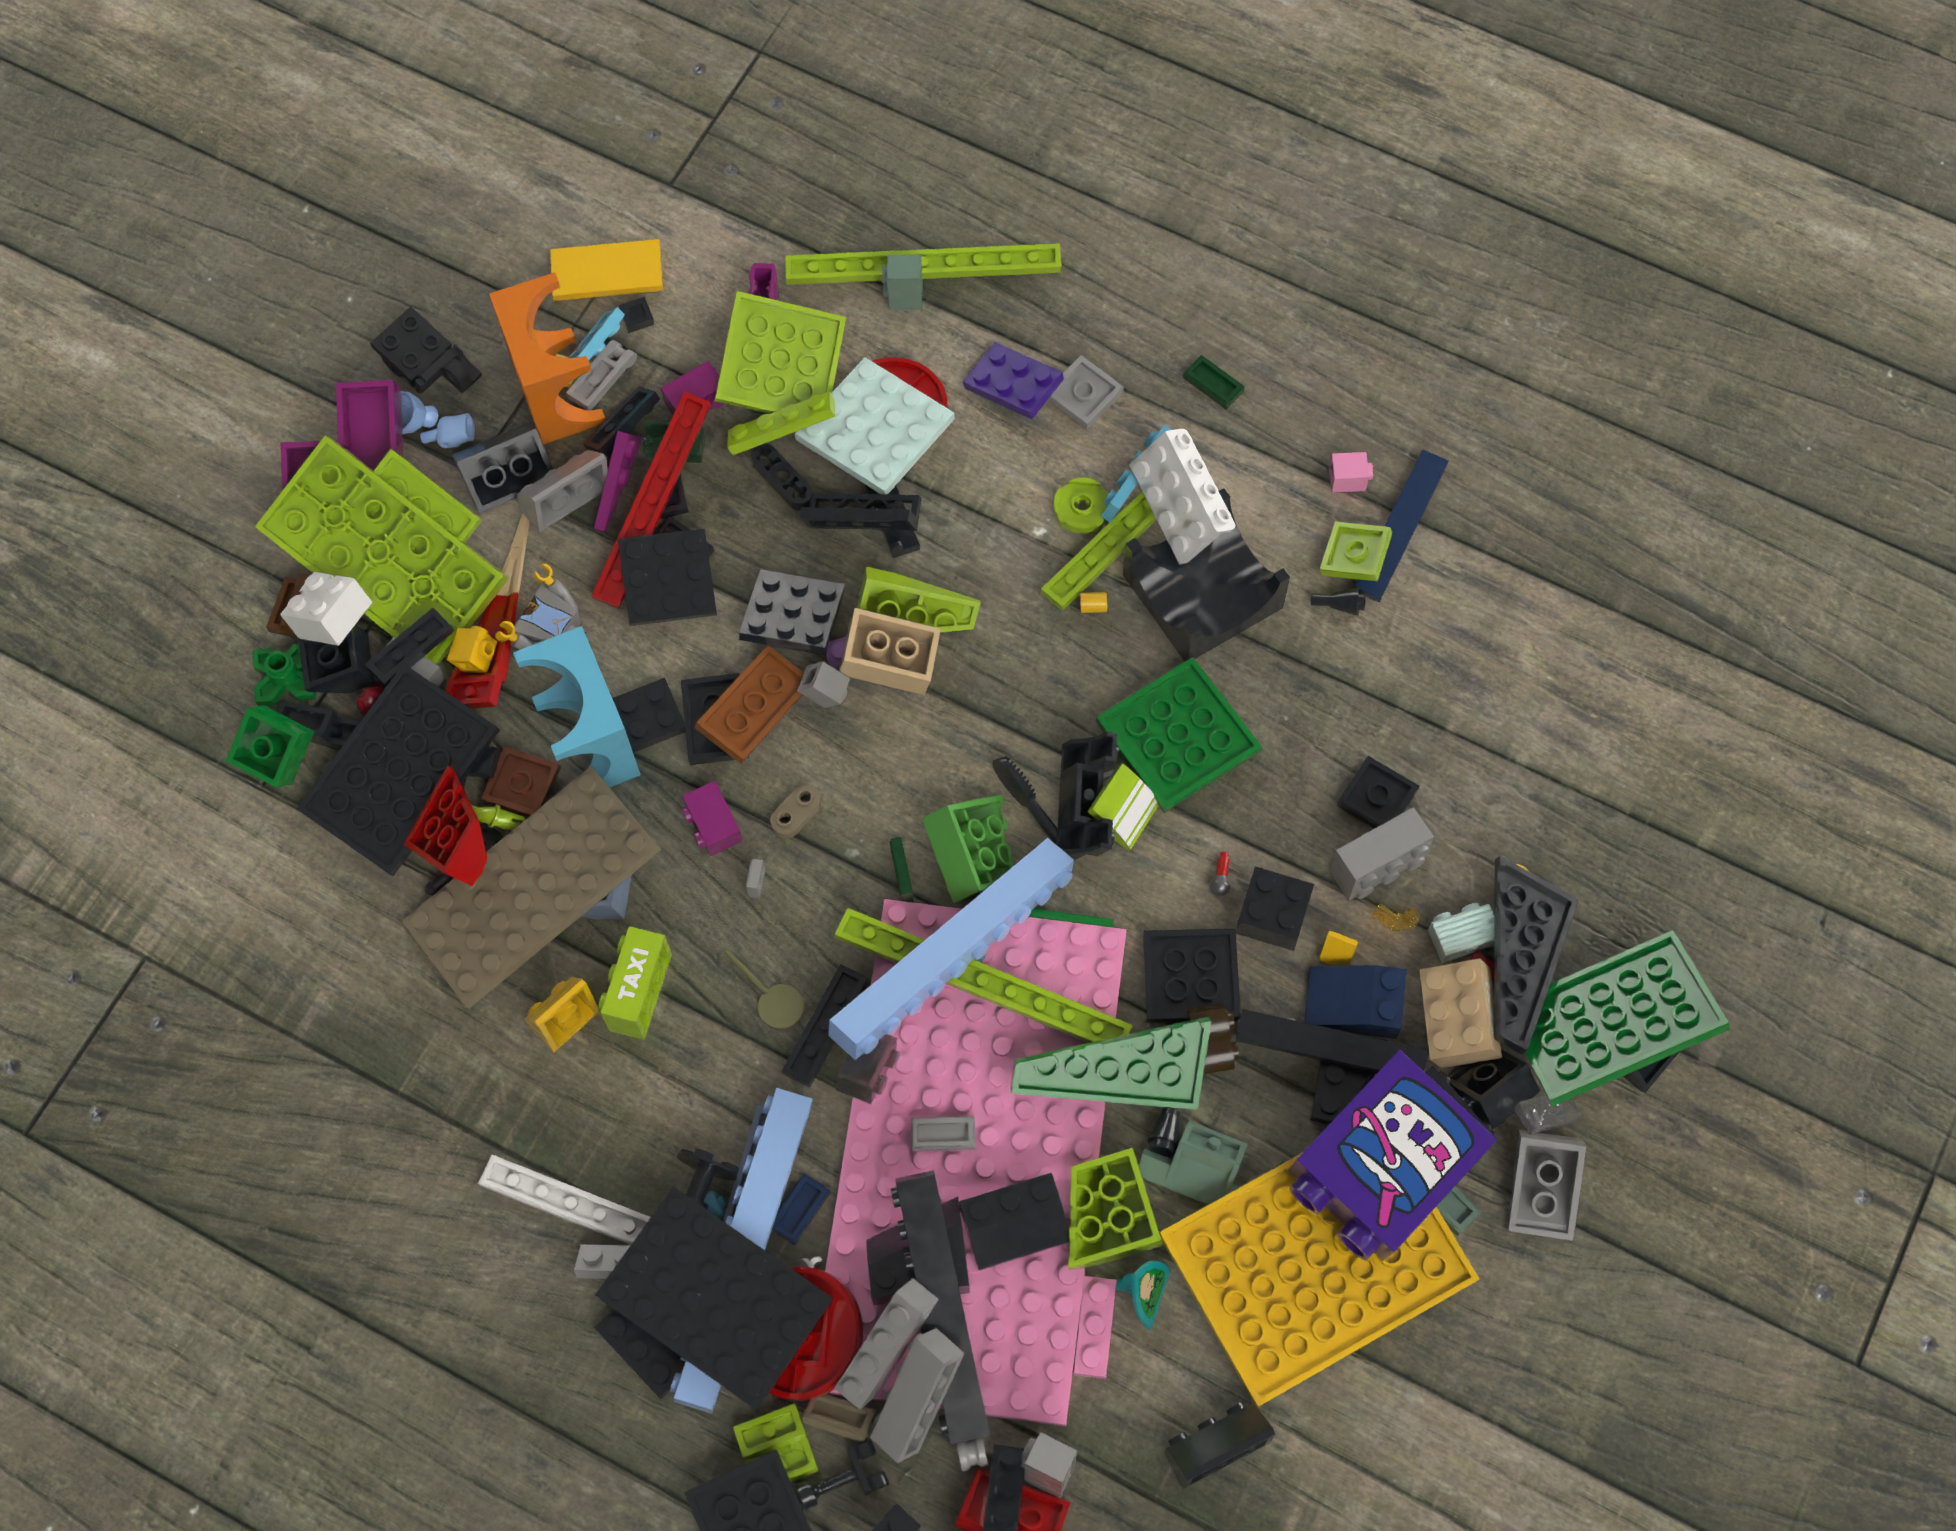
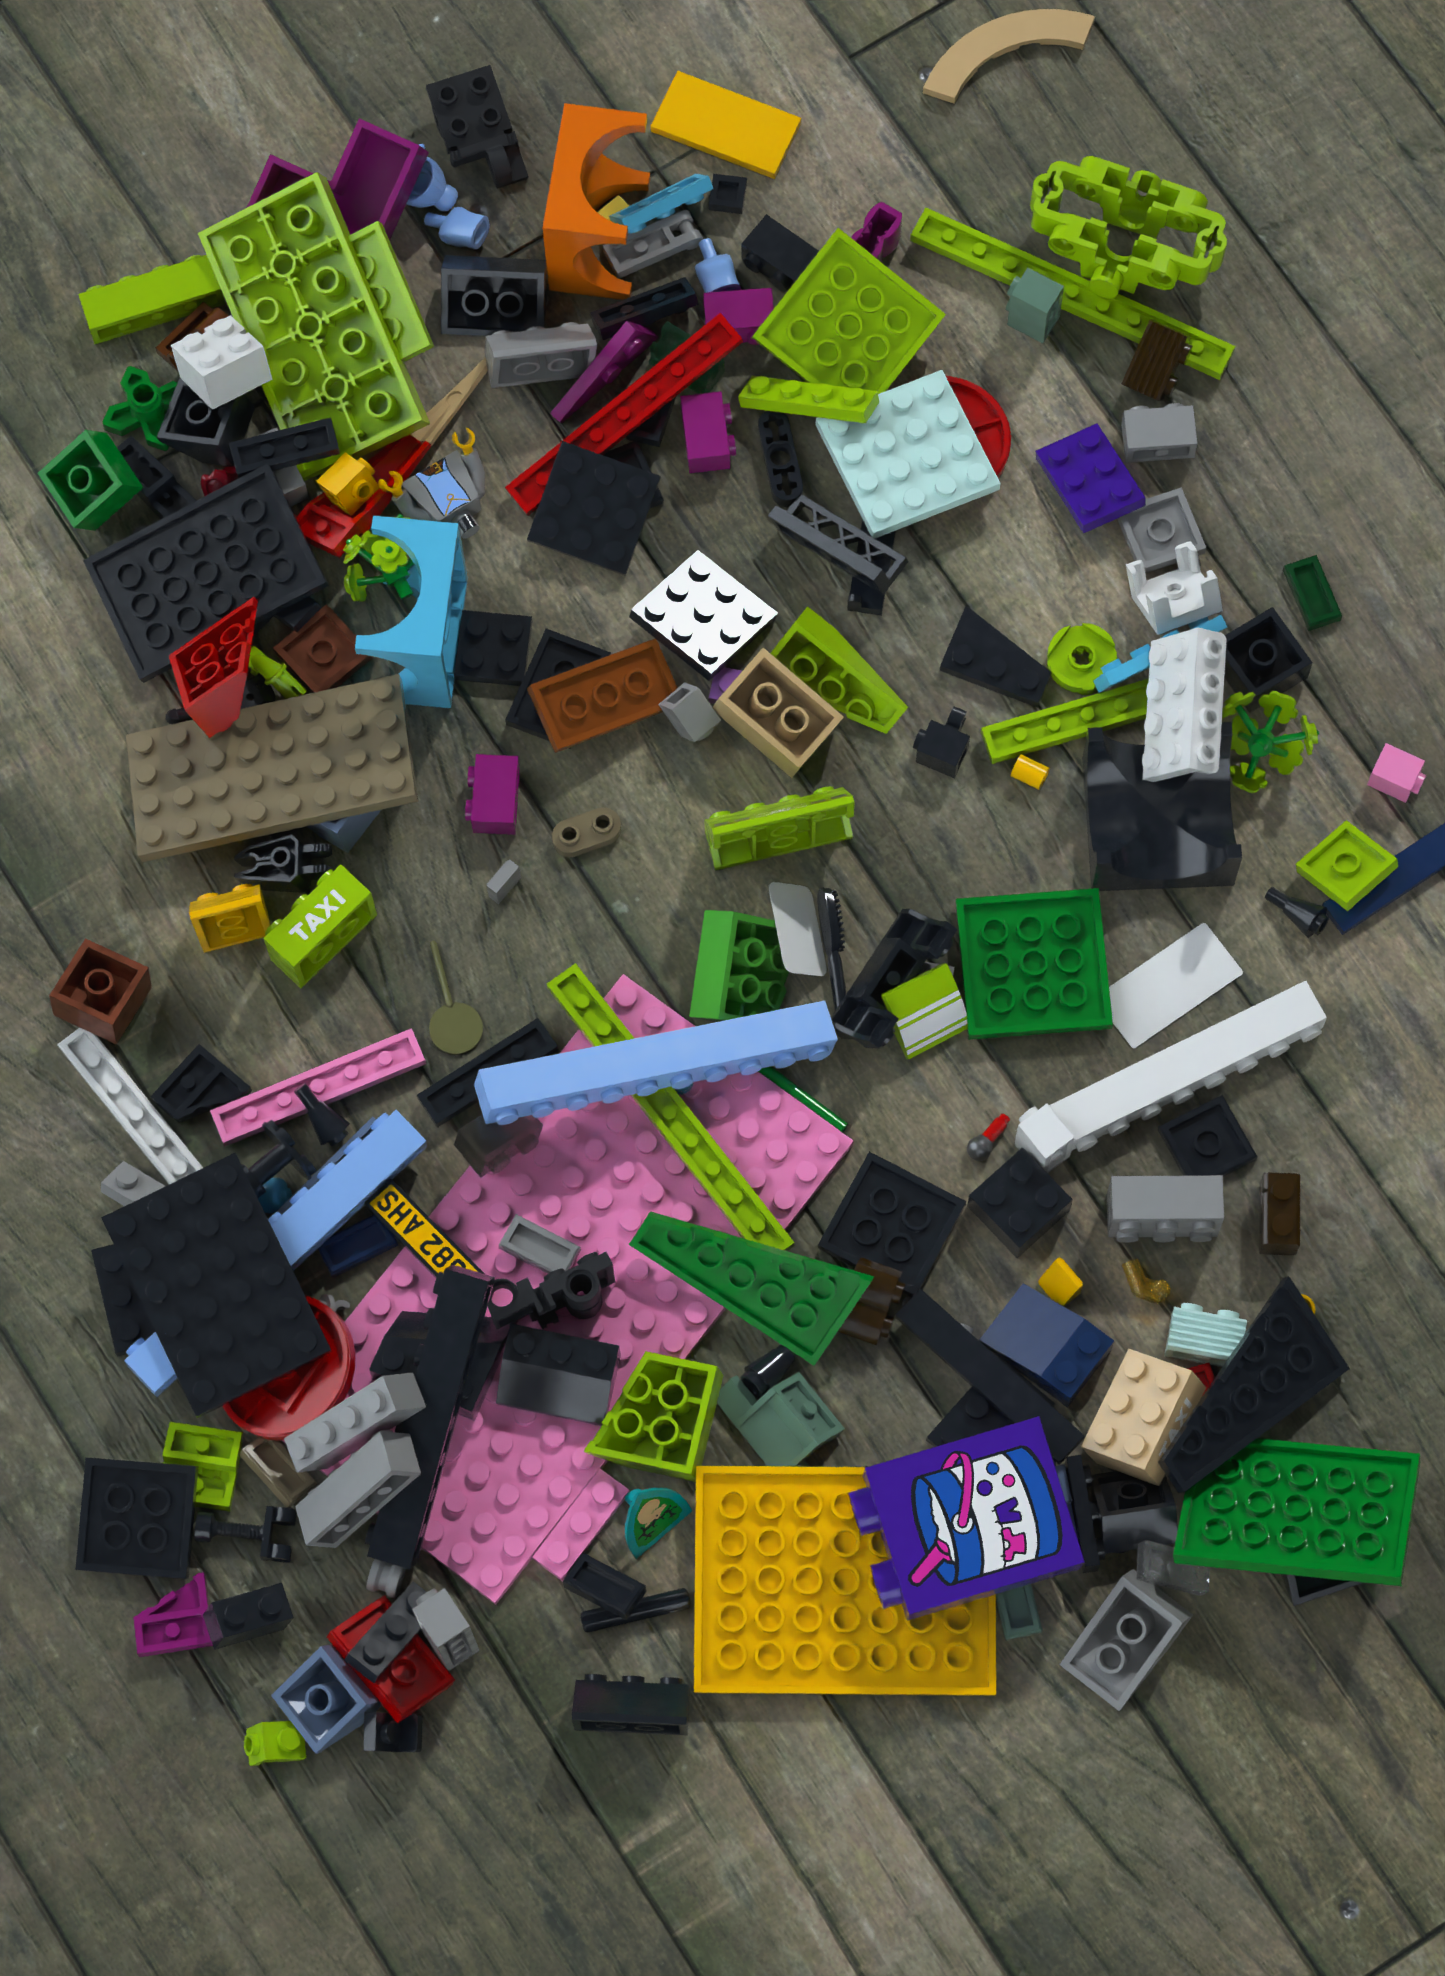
camera: 30 degrees right, 5 degrees up
dark green tile [890,837,914,903] -> none
none -> copper brick [49,938,152,1044]
none -> lime brick [78,255,225,344]
none -> black wing [150,1044,252,1123]
none -> bright pink plate [210,1028,426,1146]
none -> black hinge [234,835,332,893]
none -> black cone [294,1083,350,1146]
none -> lime plant [343,514,414,602]
none -> tile [364,1178,485,1278]
none -> black plate [488,1252,615,1330]
none -> black tile [563,1553,647,1621]
none -> black axle [580,1588,691,1633]
none -> magenta brick [680,391,736,474]
none -> light blue piece [695,238,741,293]
none -> lime piece [704,786,855,870]
none -> black brick [741,214,819,292]
none -> white sticker [769,882,827,976]
none -> black brick [913,706,970,779]
none -> tan tile [923,9,1095,104]
none -> black wing [940,605,1051,708]
none -> white brick [1015,1104,1074,1173]
none -> lime piece [1030,156,1227,298]
none -> white brick [1049,981,1327,1152]
none -> white sticker [1109,923,1243,1048]
none -> dark brown brick [1121,320,1193,401]
none -> light grey brick [1121,403,1197,463]
none -> white panel [1126,541,1223,635]
none -> lime plant [1222,691,1319,793]
none -> black brick [1224,607,1313,713]
none -> dark brown brick [1259,1172,1300,1255]

